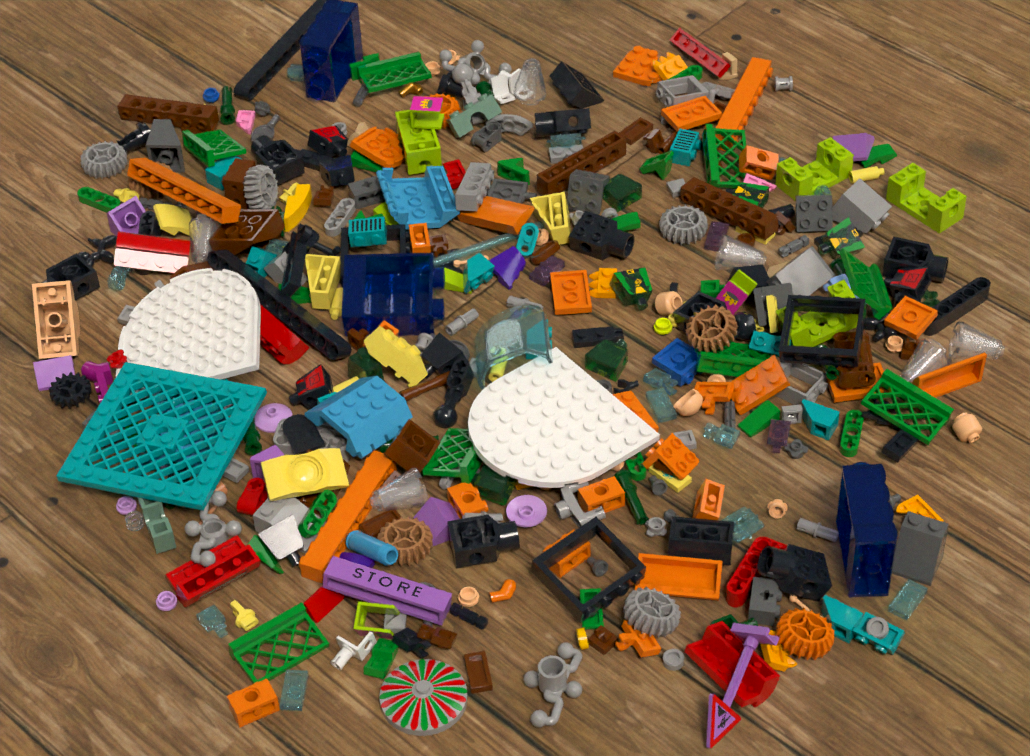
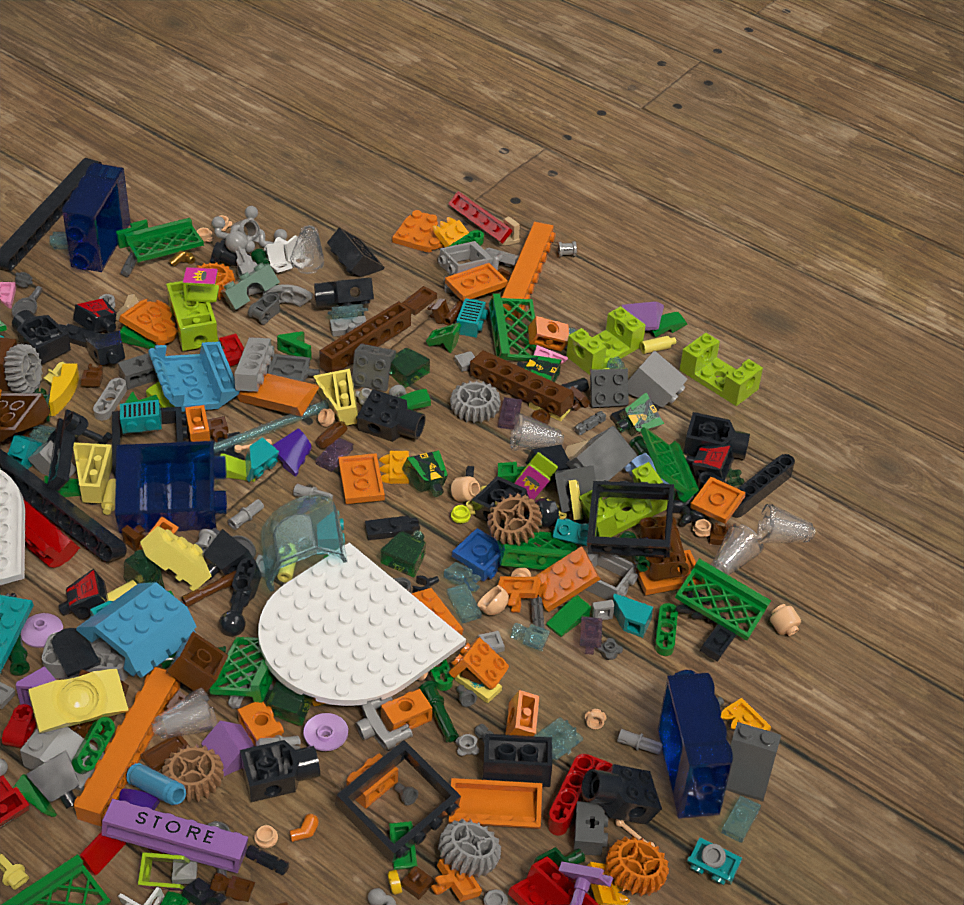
camera: 10 degrees left, 0 degrees up
teal plate [516,223,539,258] -> none
teal slope [822,595,863,643] -> none
orange slope [911,353,987,398] -> none

